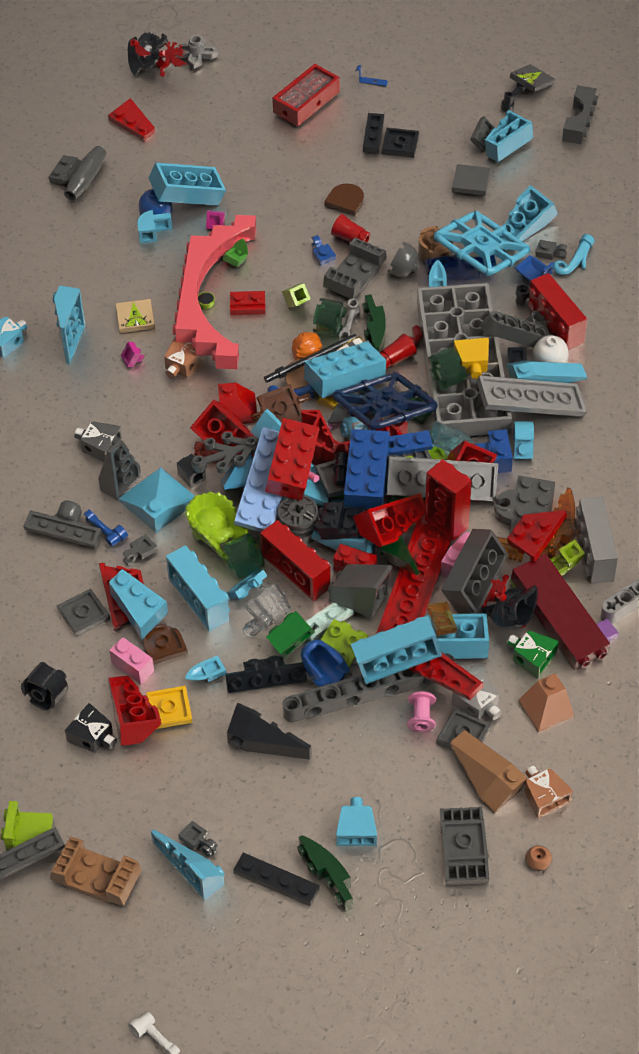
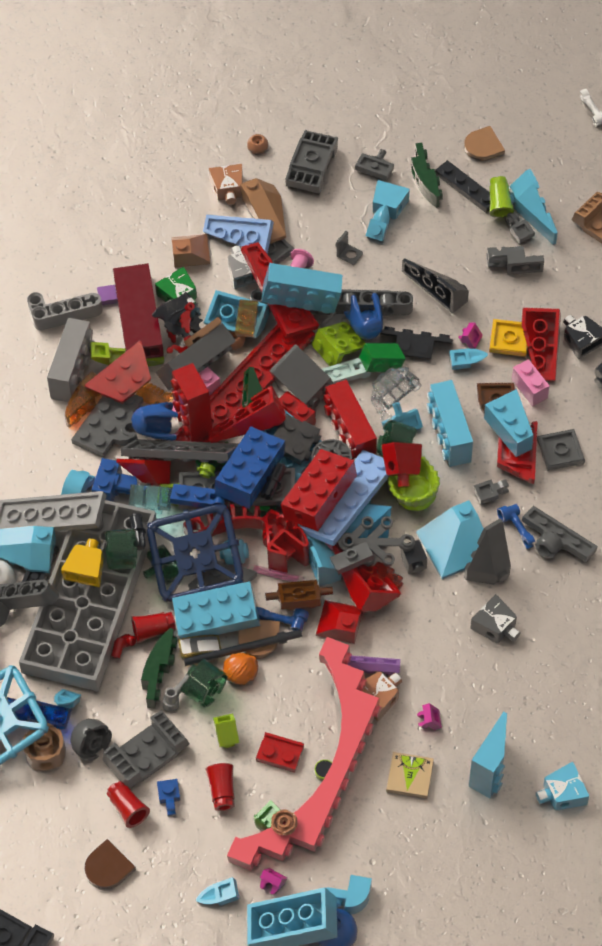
camera: 160 degrees left, 5 degrees up
none -> black axle [130,513,146,550]
none -> blue hair [131,402,178,441]
none -> medium nougat tile [184,317,222,347]
none -> medium azure plate [196,877,239,906]
none -> light blue wing [203,215,274,254]
none -> red plant [205,763,235,811]
none -> nougat plate [271,809,297,836]
none -> dark grey plate [330,542,375,575]
none -> dark grey bracket [335,231,363,265]
none -> medium lavender plate [348,656,401,675]
none -> dark grey plate [355,149,394,181]
none -> medium azure plate [365,204,390,241]
none -> red torso [382,442,422,487]
none -> dark pink tile [458,323,483,349]
none -> medium nougat tile [464,126,505,161]
none -> dark grey plate [486,246,544,275]
none -> lime plant [489,176,514,217]

